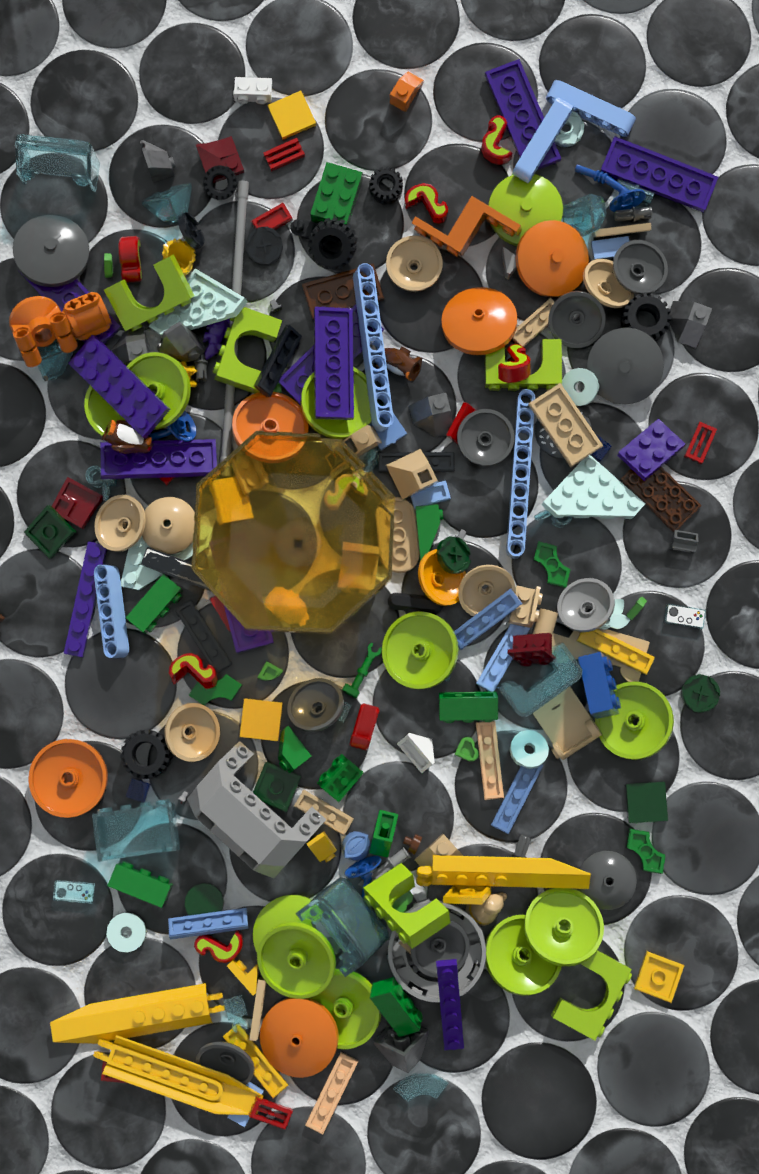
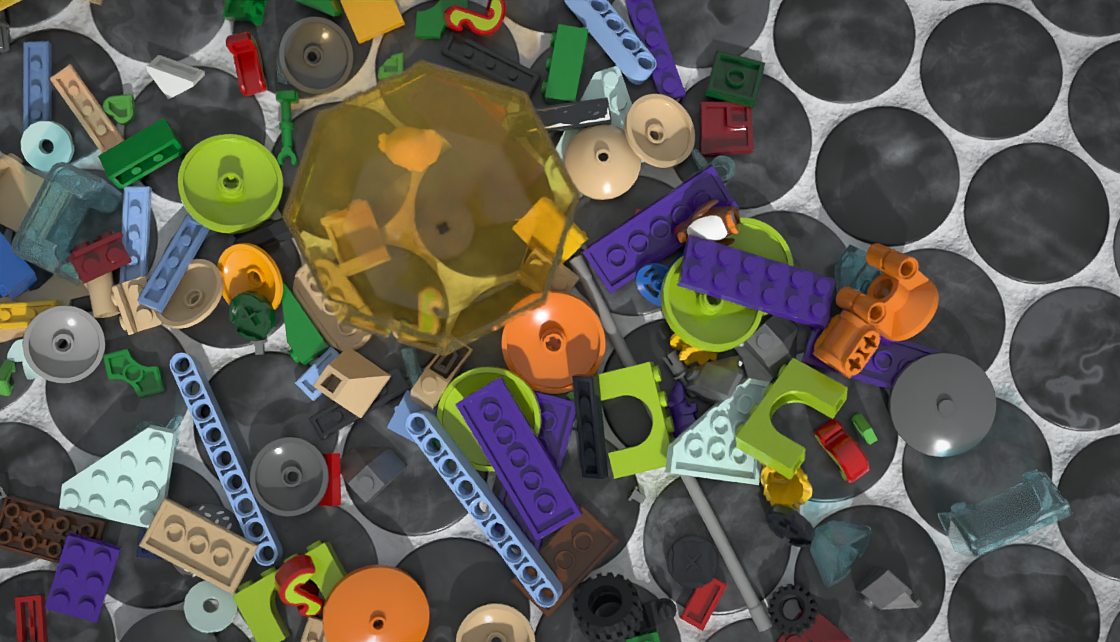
camera: 155 degrees right, 0 degrees up
reddish brown animal [376,346,422,381] -> none

